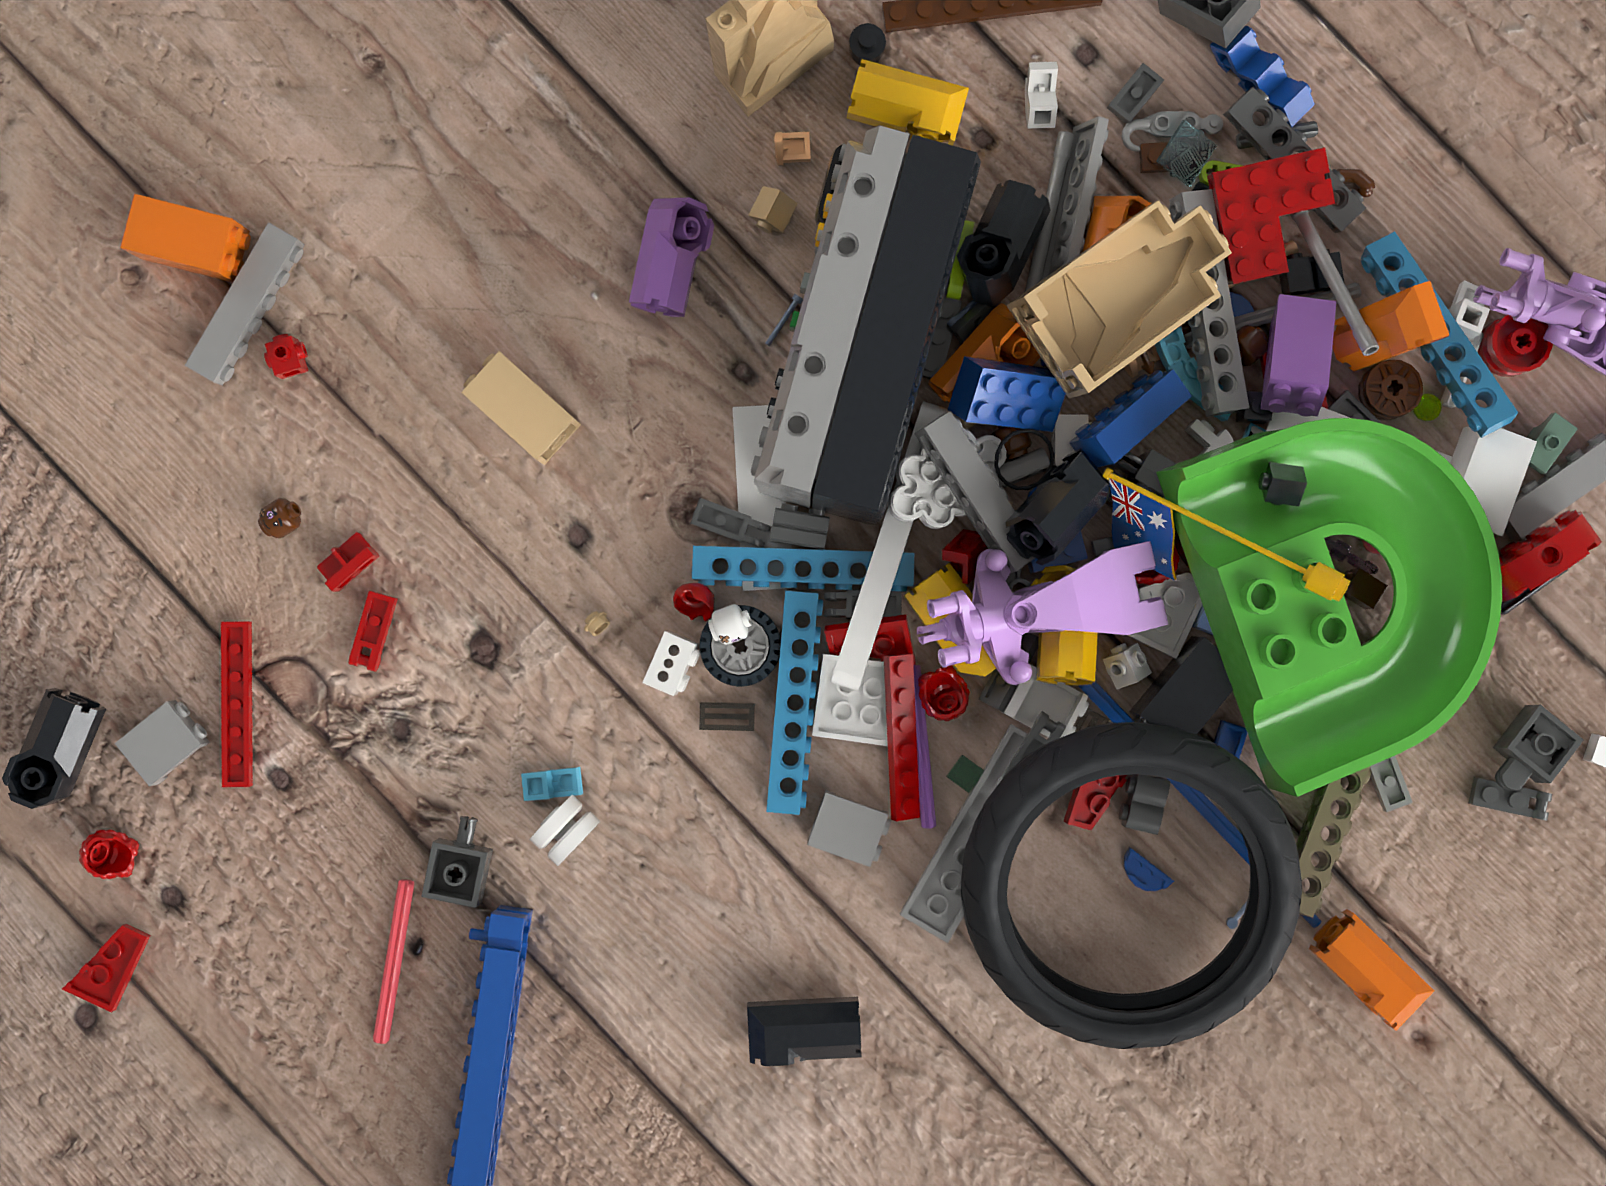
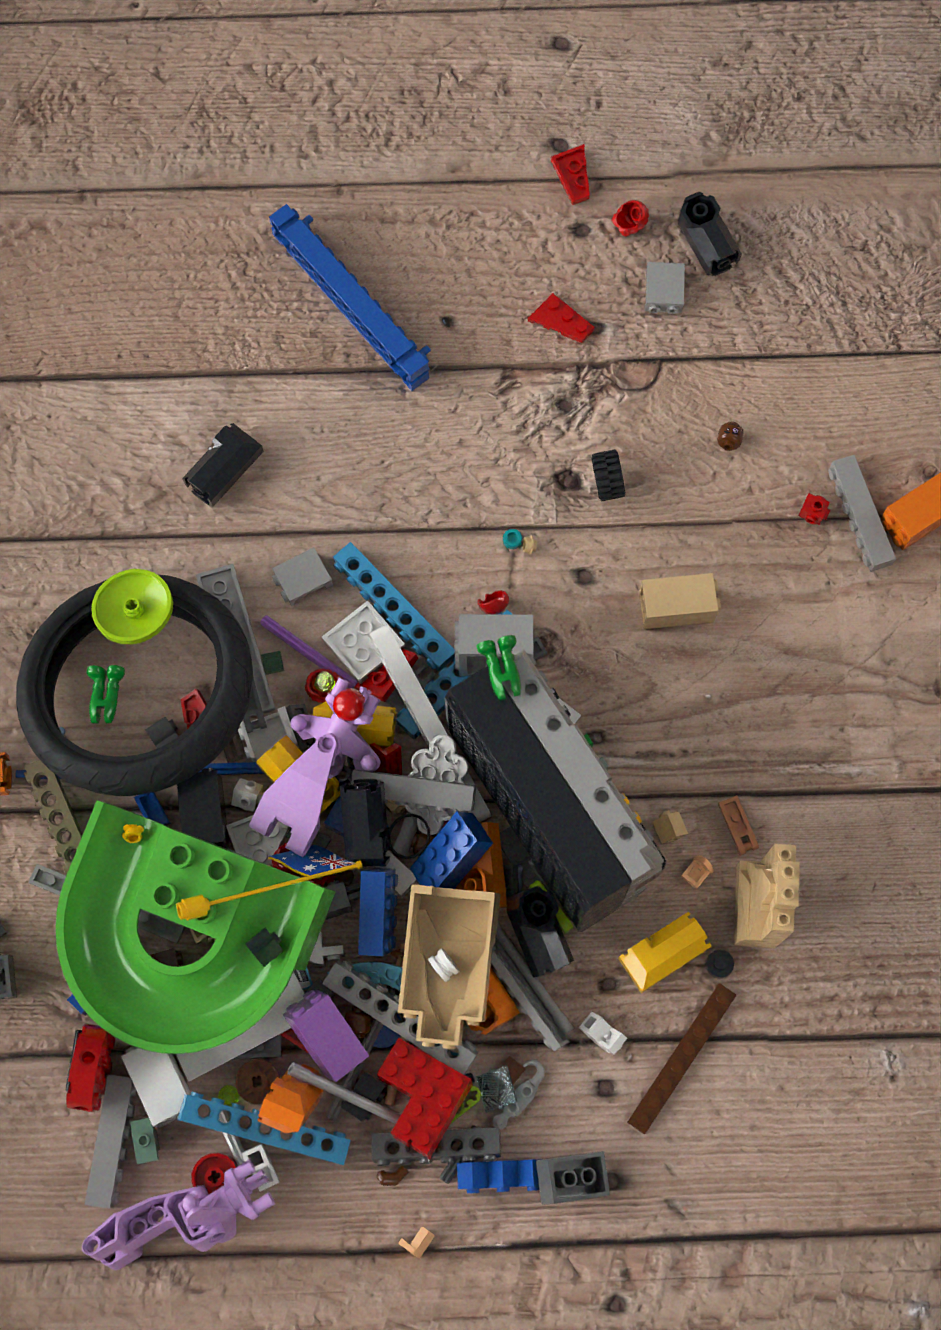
camera: 135 degrees right, 15 degrees down
red plate [221,621,253,787] -> none
red panel [317,532,380,592] -> none
red plate [348,591,398,672] -> none
coral axle [373,879,414,1044] -> none
dark grey brick [421,816,493,908] -> none
medium azure slope [521,767,583,801] -> none
white wheel [529,795,600,866] -> none
medium lavender brick [629,197,714,317] -> none
white piece [643,631,701,696] -> none
wheel [699,605,781,687] -> none
clear smoke tile [699,702,755,731] -> none
white head [708,604,752,645] -> none
red plate [884,653,920,822] -> none
dark grey plate [1107,63,1164,124] -> none
blue tile [1124,847,1174,891] -> none
none -> green piece [87,665,125,724]
none -> lime dish [92,569,173,645]
none -> yellow plate [122,824,144,843]
none -> clear neon green plate [315,672,335,692]
none -> red hair [333,688,365,721]
none -> light nougat tile [398,1226,435,1258]
none -> white wheel [428,948,460,982]
none -> light grey window [455,614,533,676]
none -> green piece [476,635,521,700]
none -> teal tile [503,529,522,549]
none -> red wing [528,293,595,343]
none -> black tyre [591,449,626,501]
none -> nougat plate [718,796,759,856]

